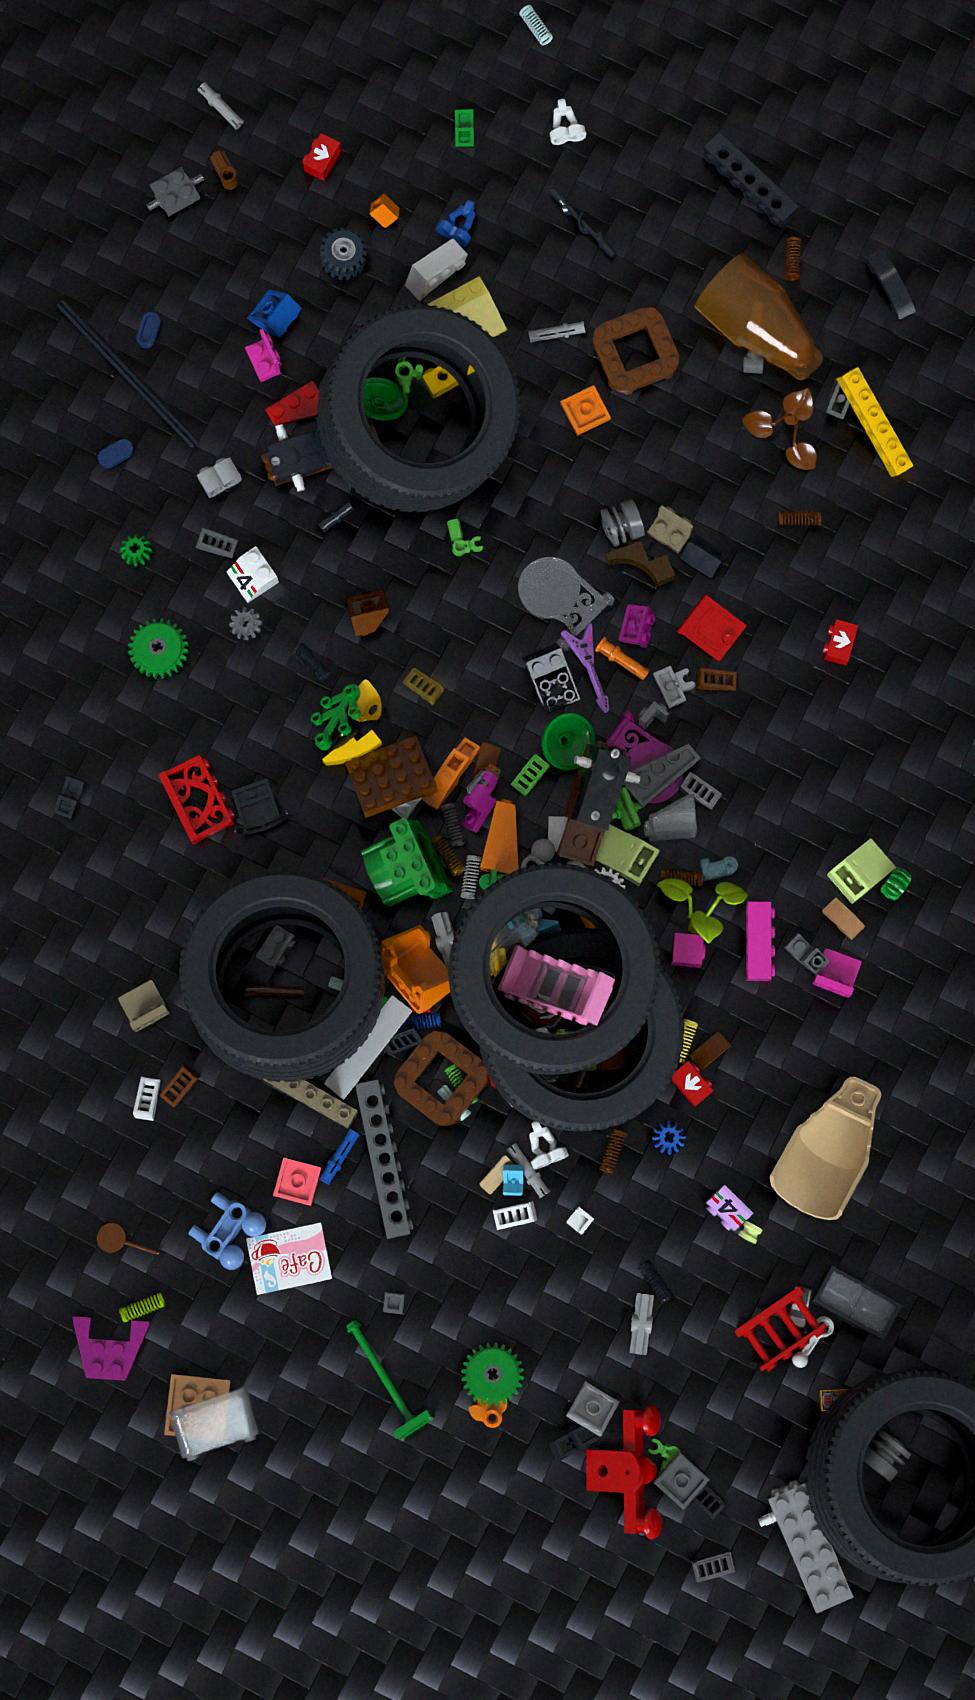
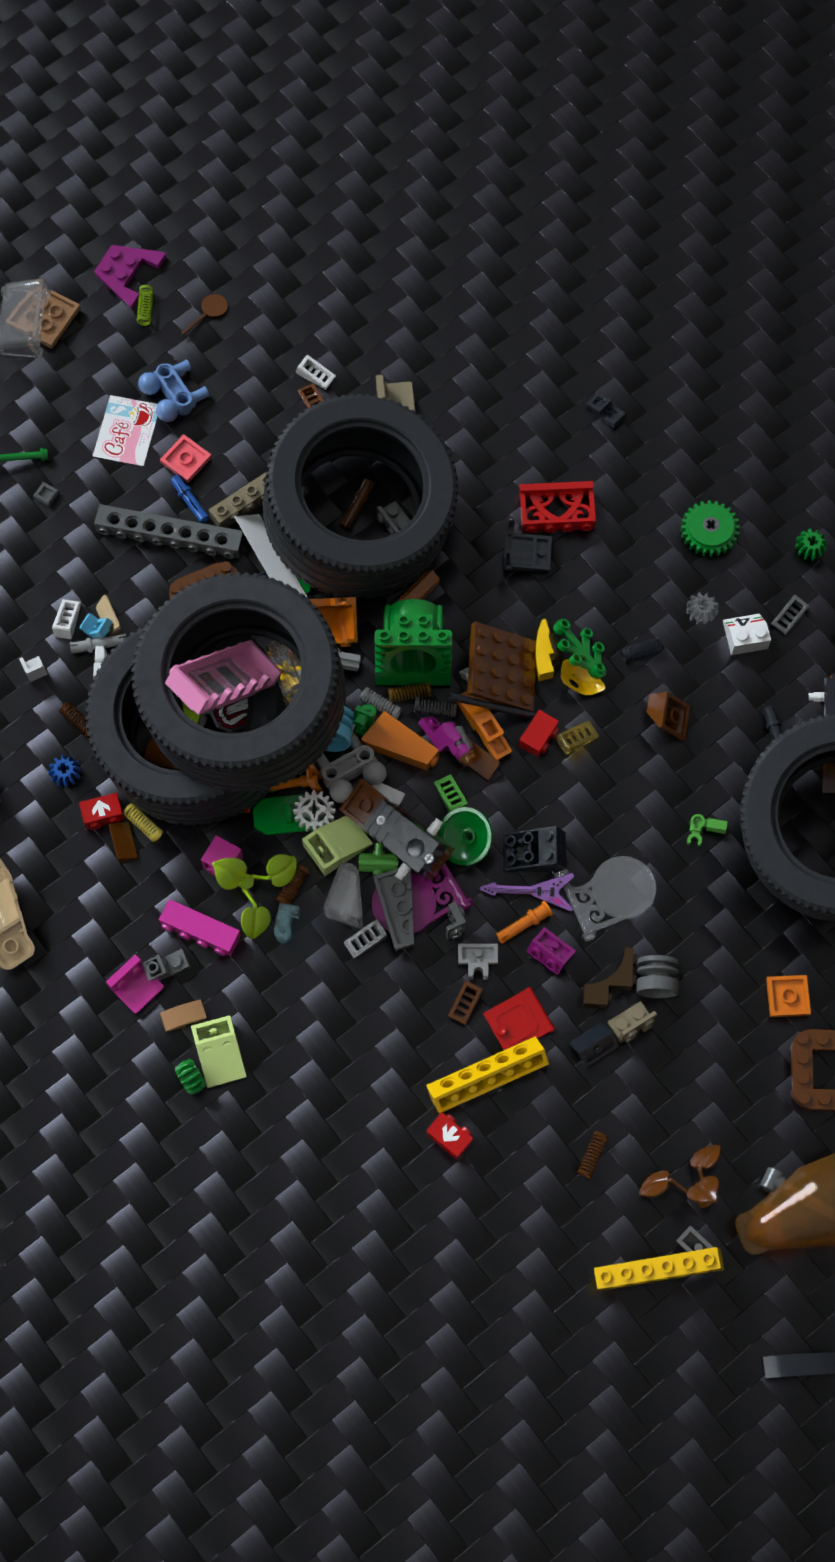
camera: 110 degrees right, 10 degrees down
none -> yellow brick [426,1036,549,1114]
none -> black piece [449,693,537,719]
none -> red brick [519,710,560,757]

